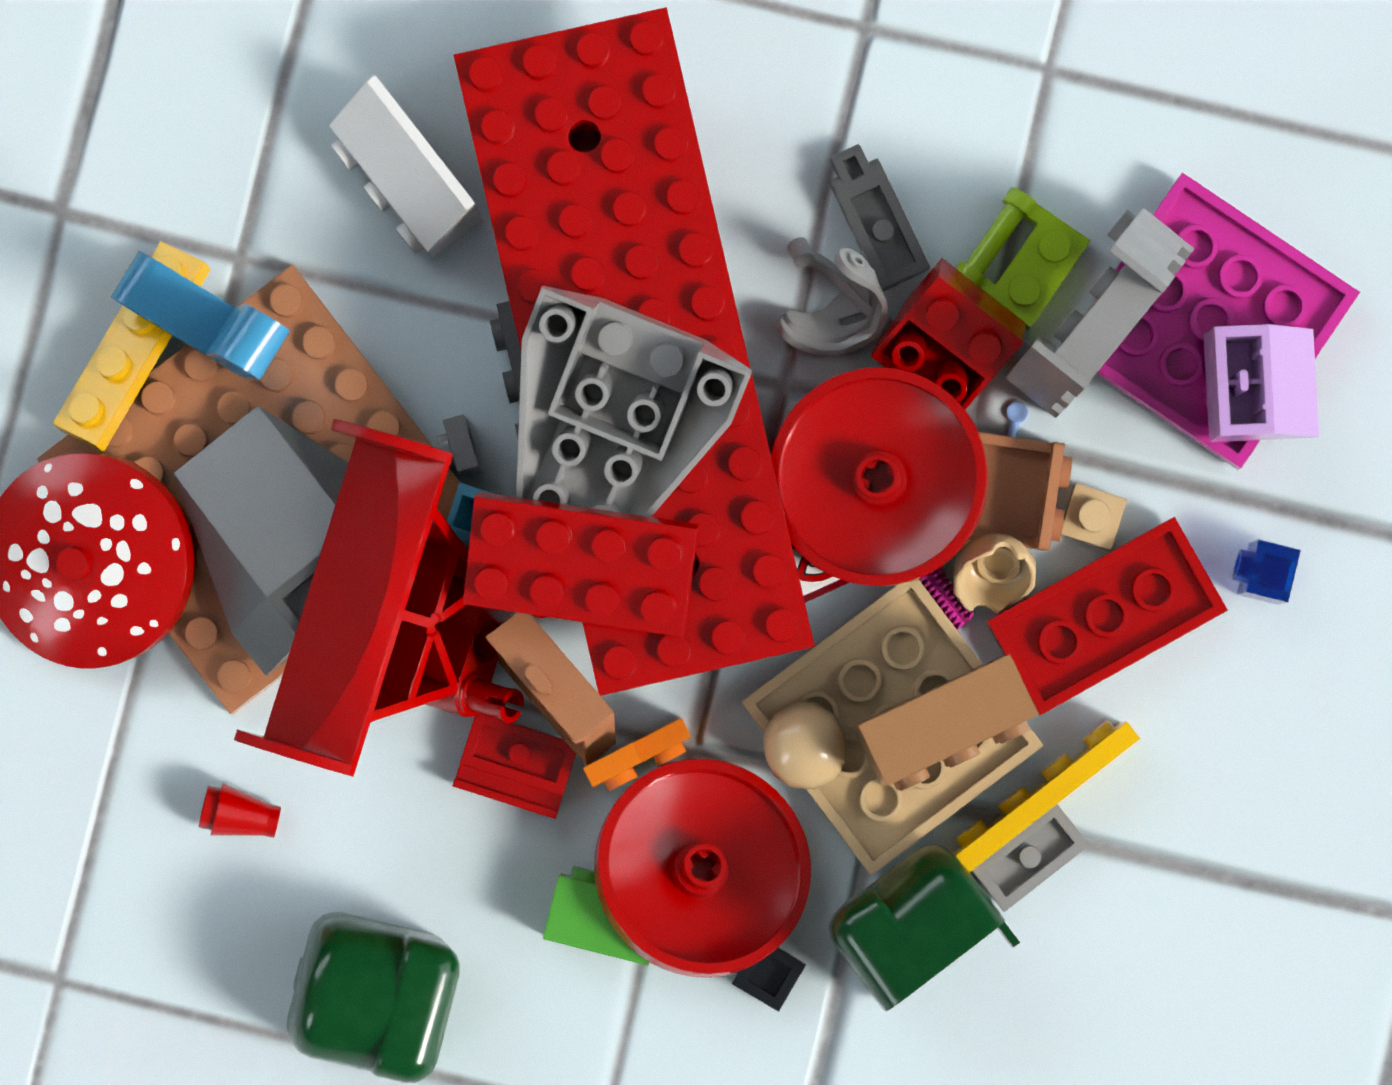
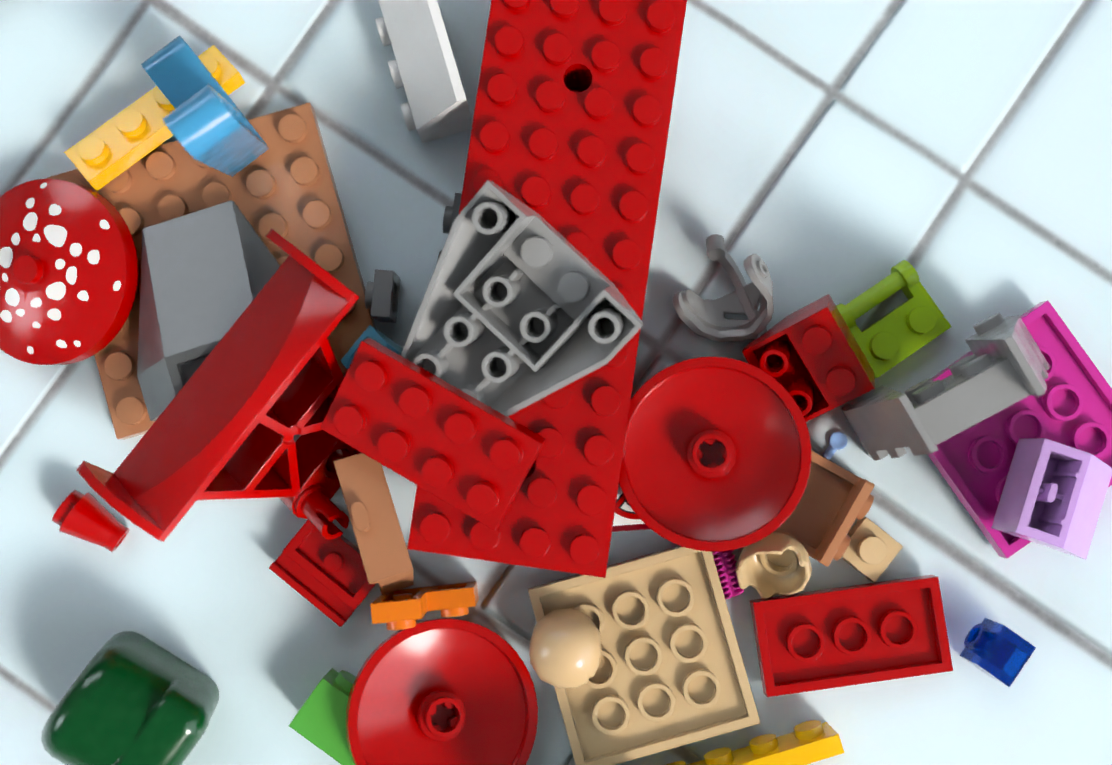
camera: 20 degrees right, 0 degrees up
dark grey hinge [829,144,930,291] -> none
medium nougat brick [853,654,1039,791] -> none

